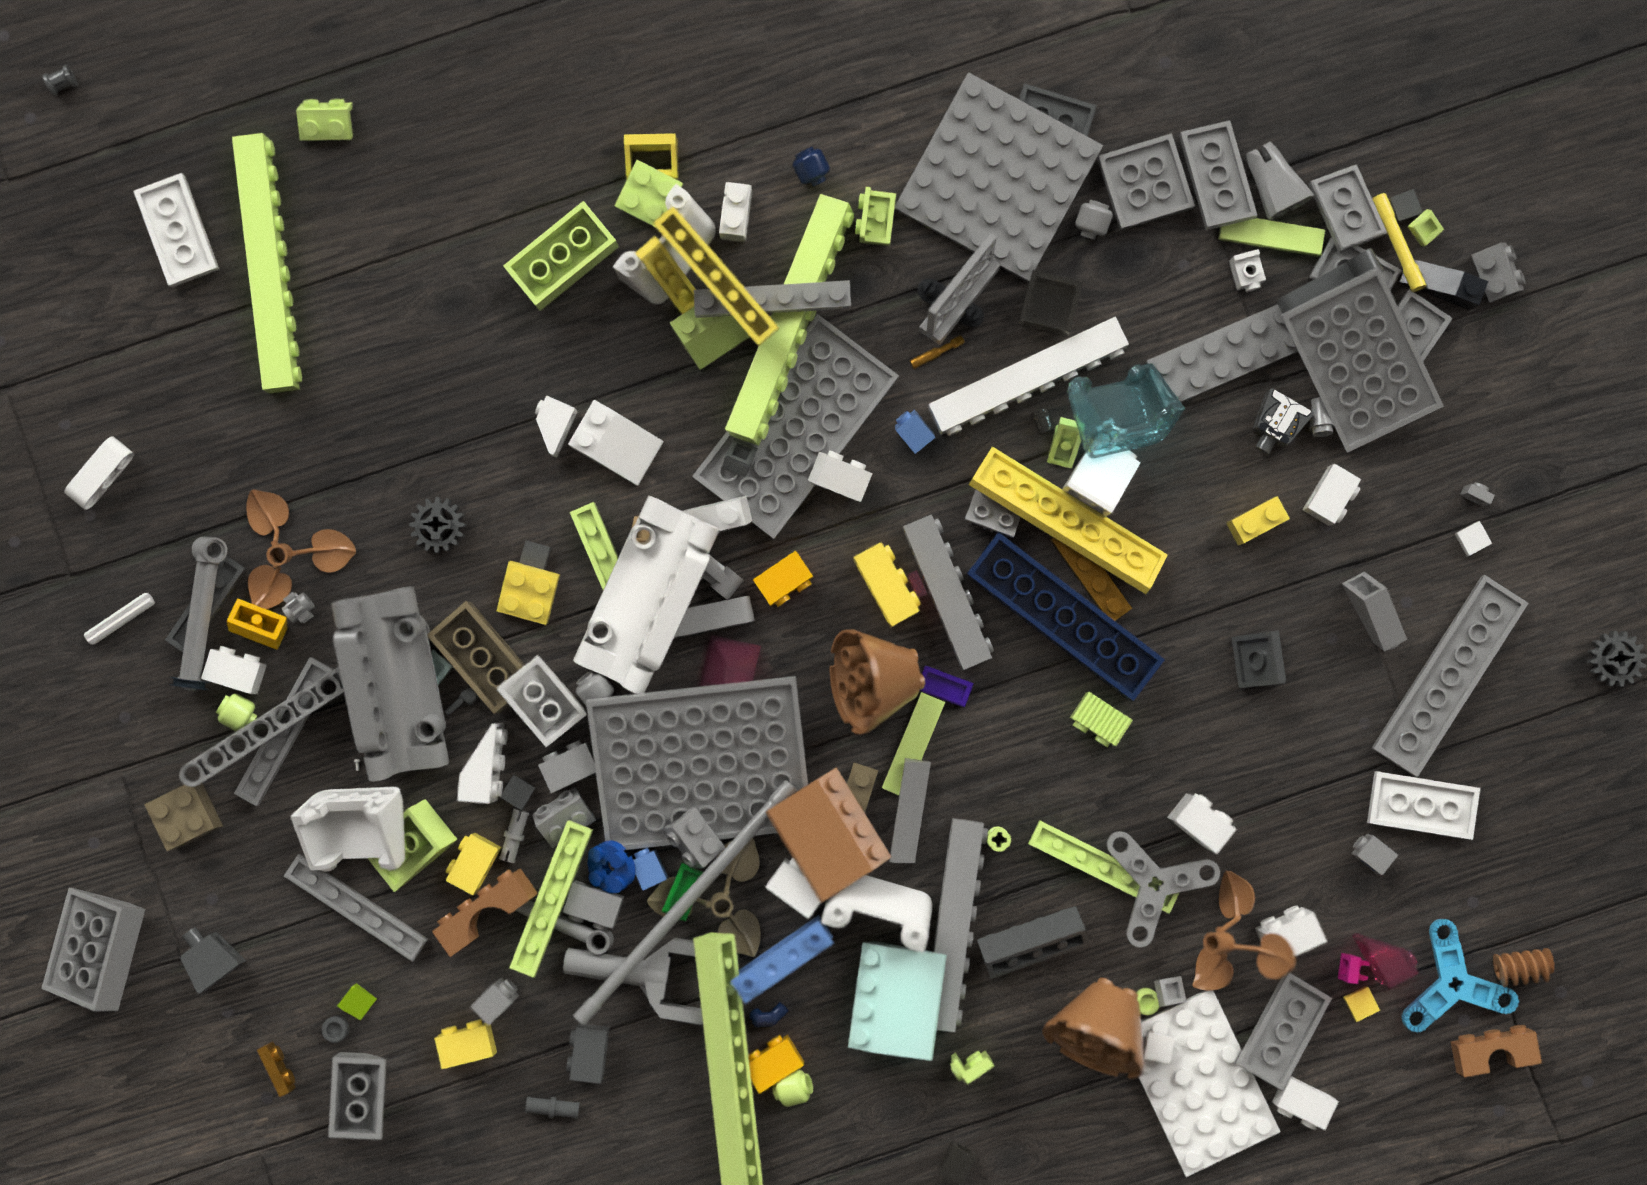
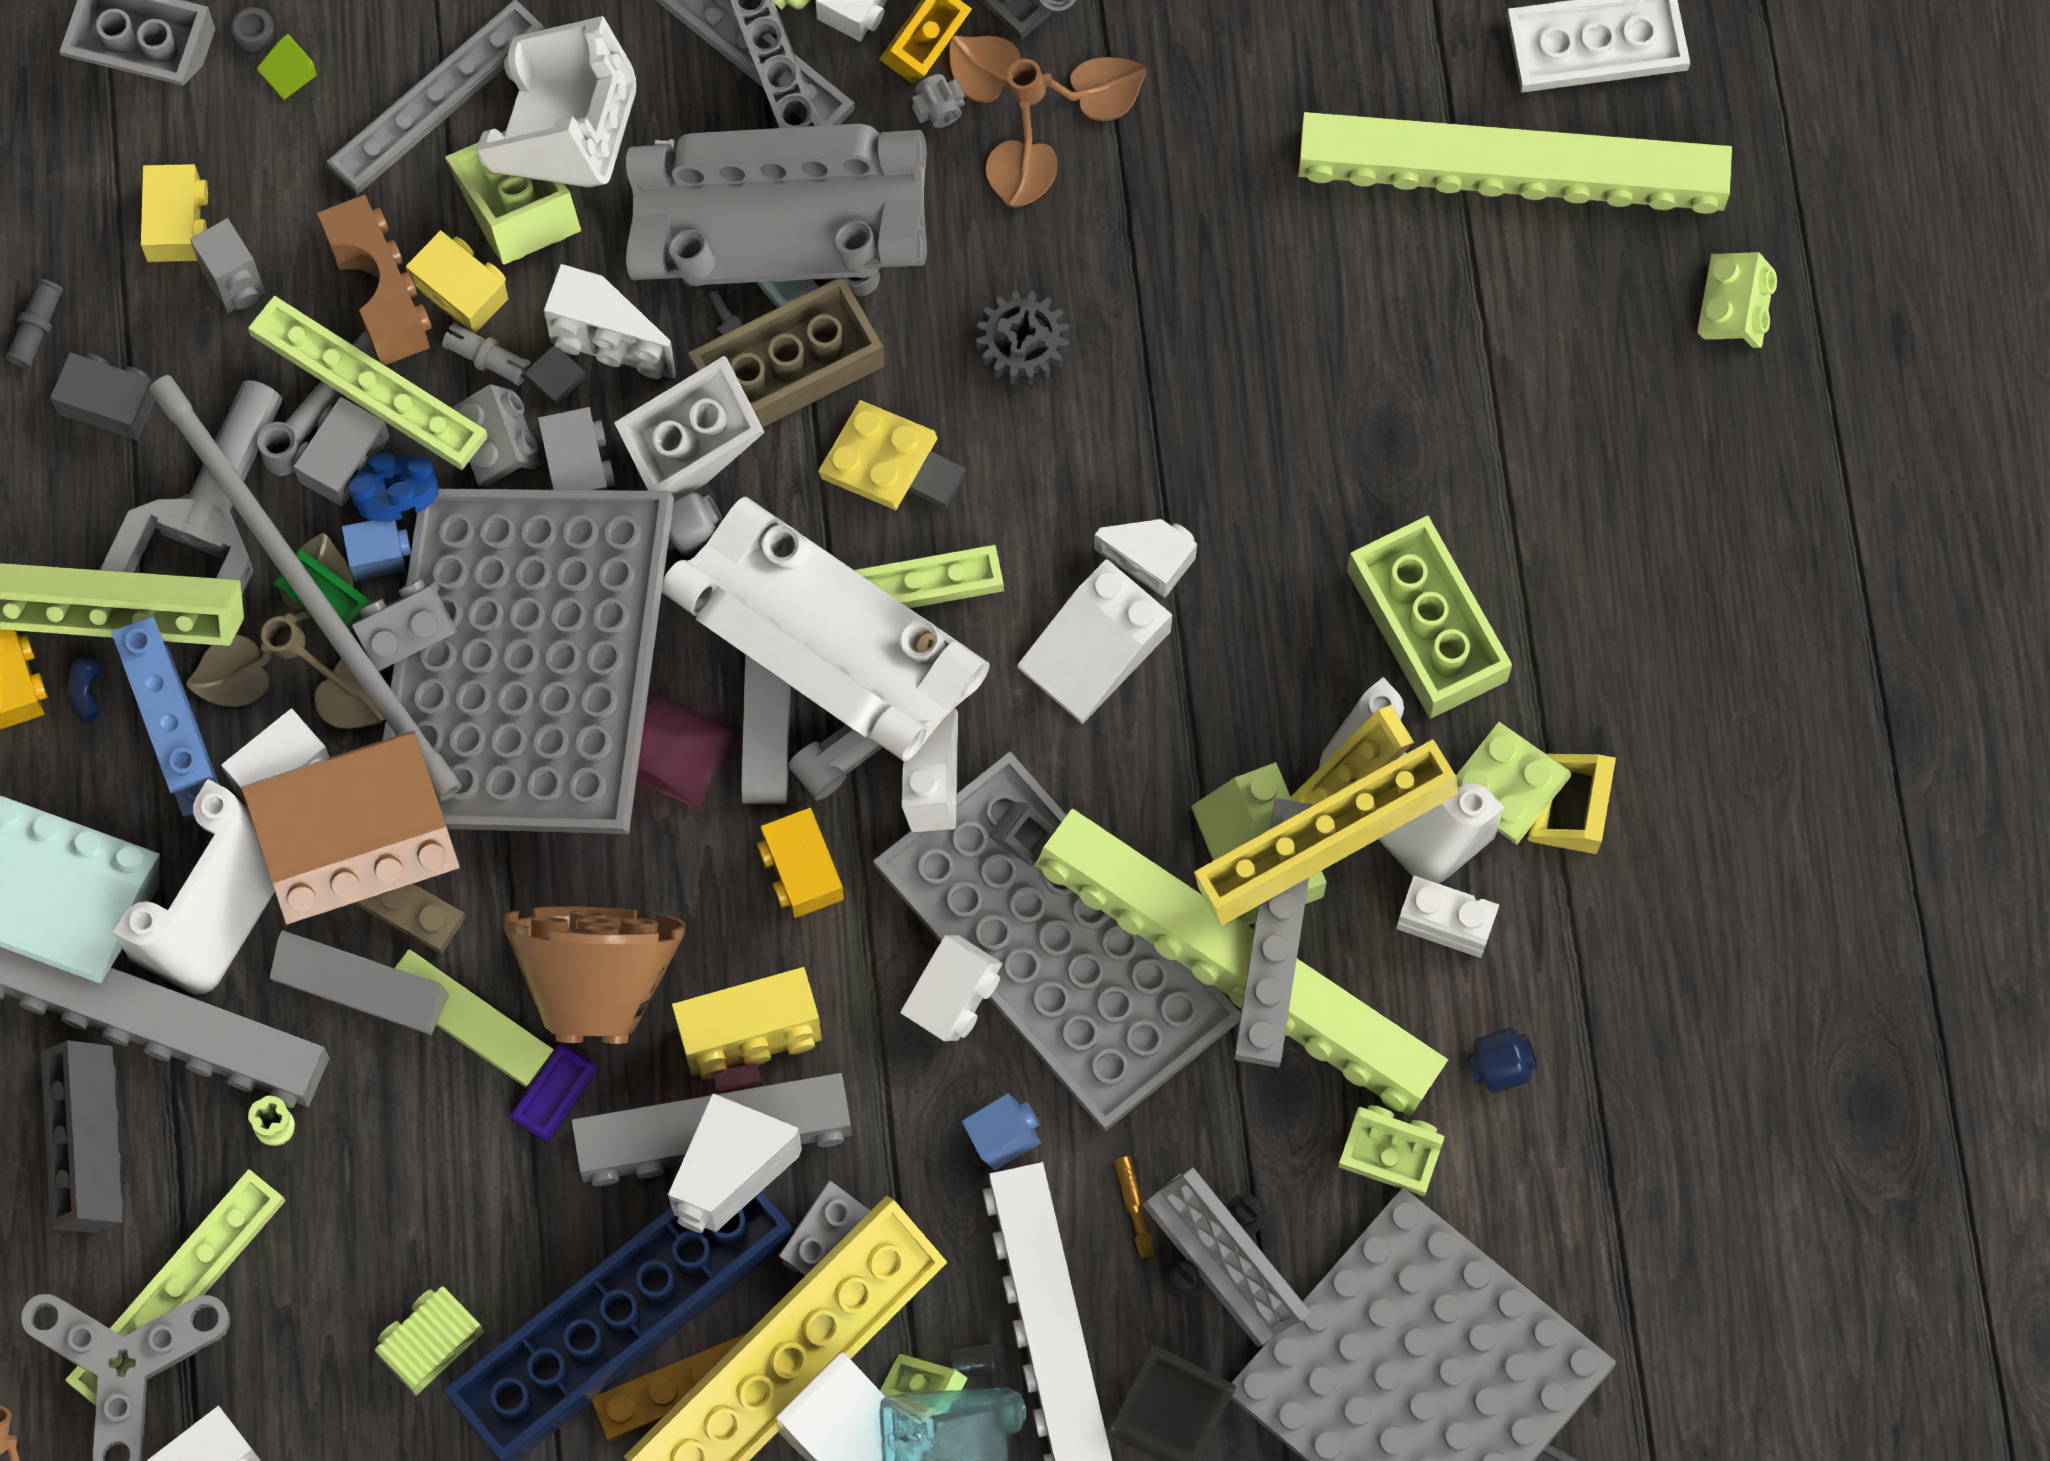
camera: 95 degrees right, 15 degrees down
none -> white slope [668,1093,802,1233]

